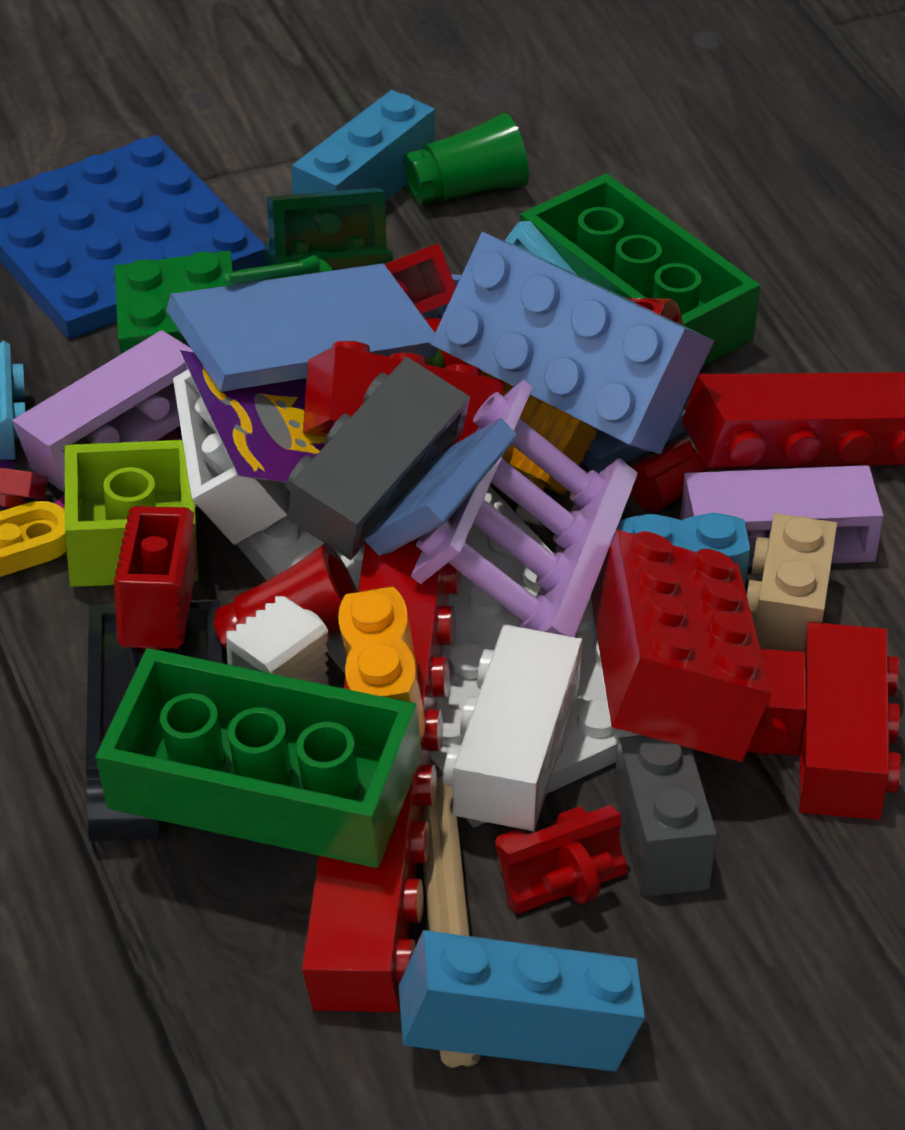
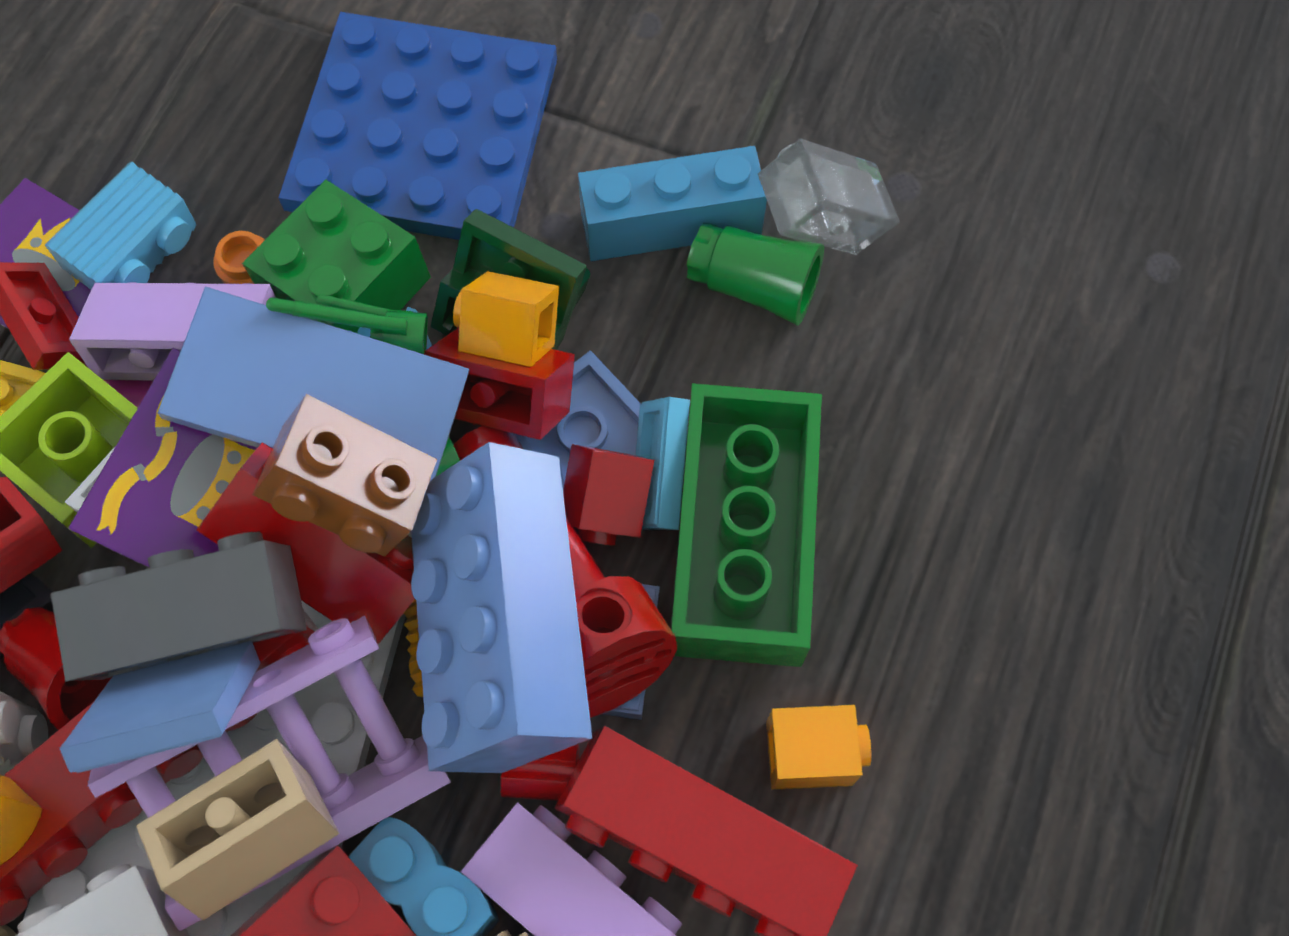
camera: 45 degrees right, 25 degrees up
none -> tan brick [136,739,340,920]
none -> orange plate [213,231,265,284]
none -> brick [252,394,437,557]
none -> light orange brick [453,271,559,367]
none -> clear brick [758,138,900,254]
none -> light orange brick [766,705,871,790]

